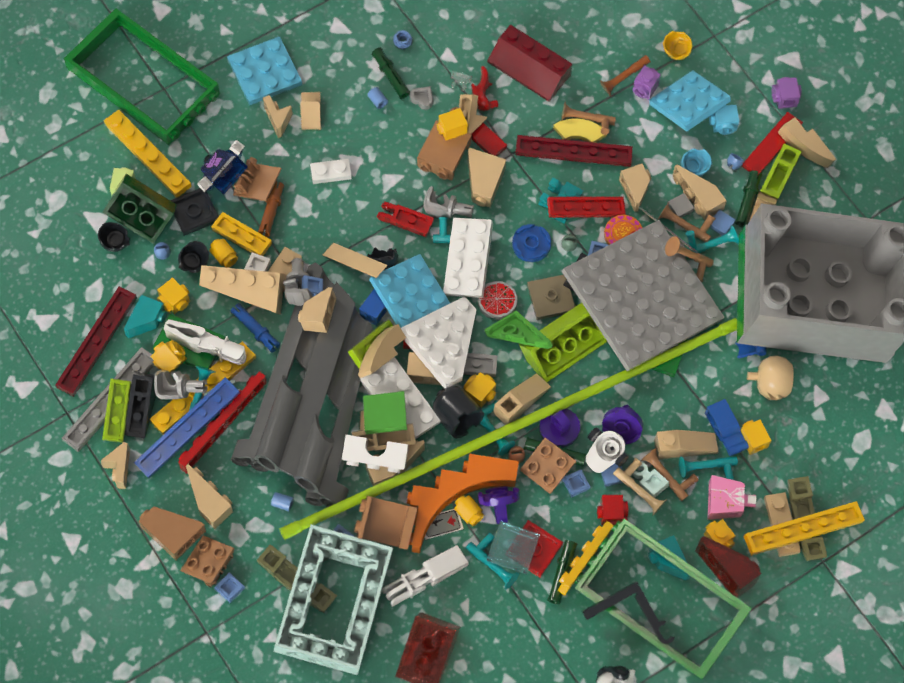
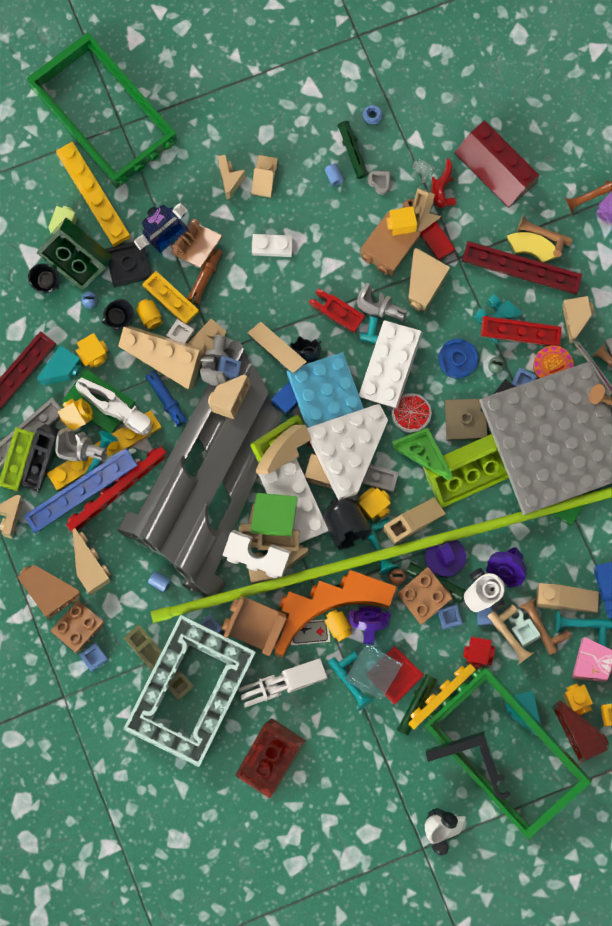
camera: 15 degrees right, 10 degrees up
medium azure plate [227,36,302,105] -> none

